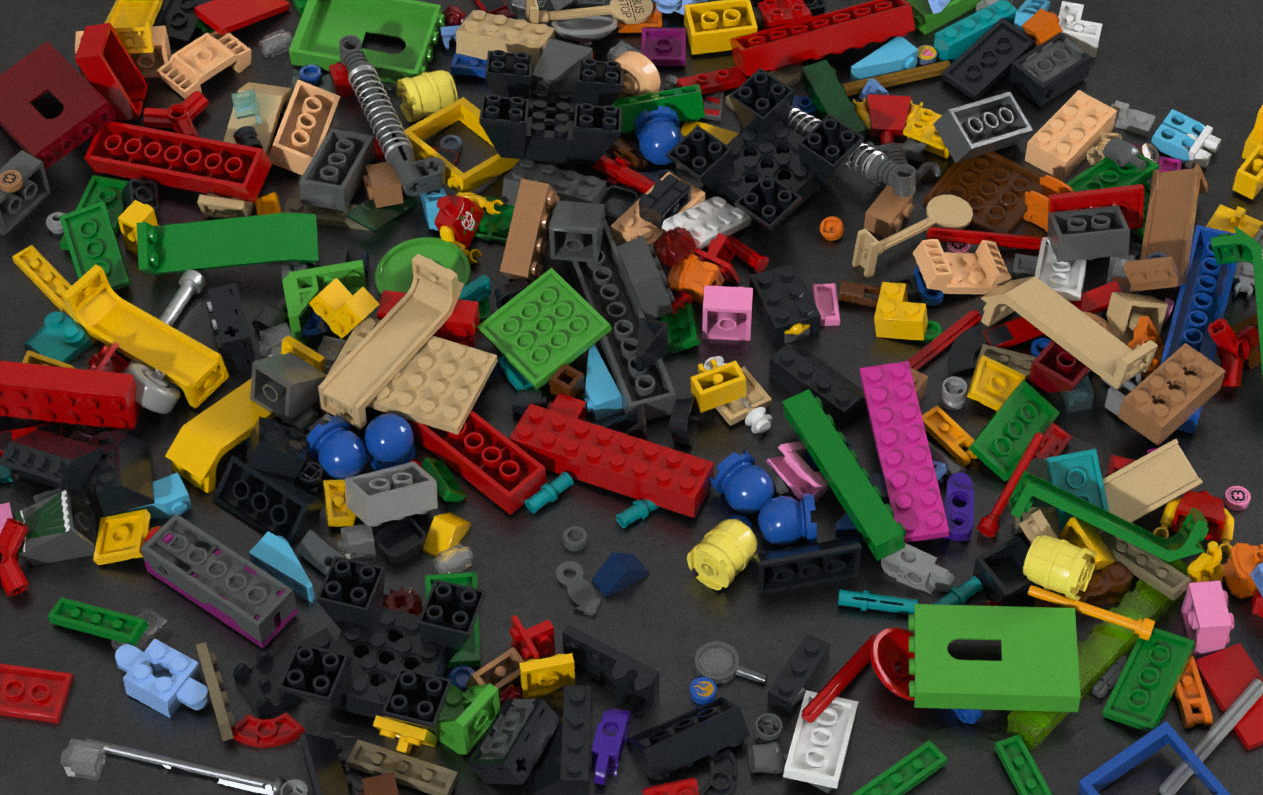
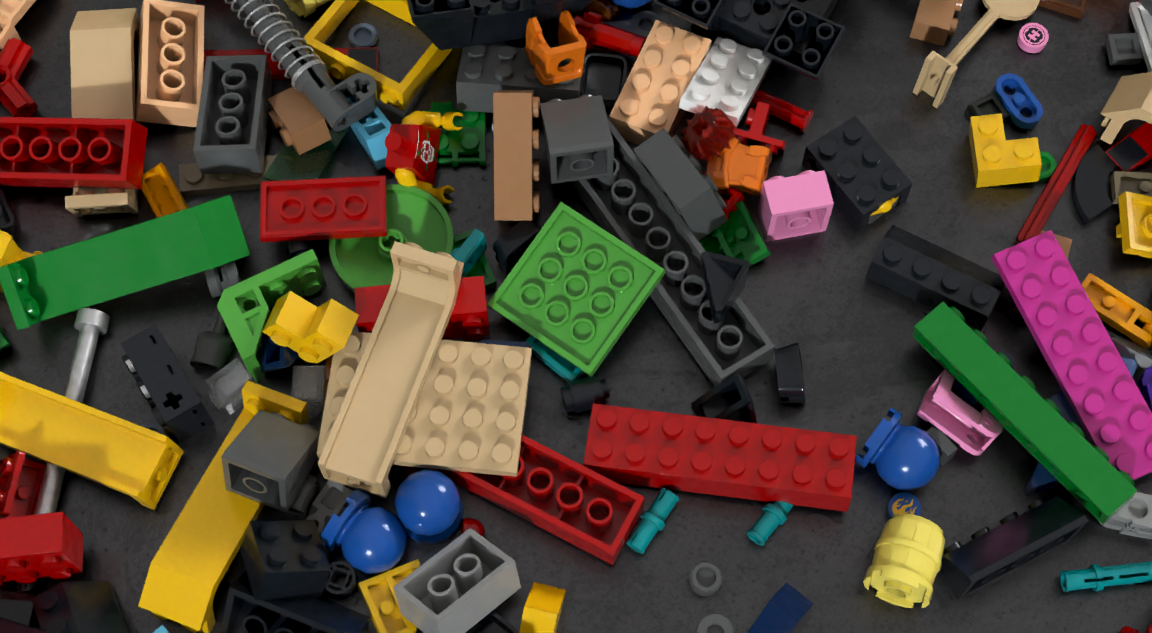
camera: 15 degrees left, 15 degrees up
light grey wheel [124,364,181,414] -> none
clear light blue panel [231,89,262,124] -> none
black wheel [233,126,263,149] -> none
green plate [421,457,467,503] -> none
red brick [547,393,587,421] -> none
reddish brown brick [549,364,585,399] -> none
medium azure slope [583,344,623,421] -> none
black brick [639,174,691,229] -> none
yellow brick [690,359,746,413] -> none
tan plate [704,356,772,433] -> none
blue tile [757,494,817,547] -> none
bright pink tile [812,283,840,326] -> none
orange tile [820,216,844,241] -> none
reddish brown hinge [838,280,881,308] -> none
light nougat plate [912,239,1011,294] -> none
red axle [926,227,1042,250] -> none
light grey wheel [940,377,967,411] -> none
none -> red tile [260,175,387,243]
none -> orange piece [524,10,587,85]

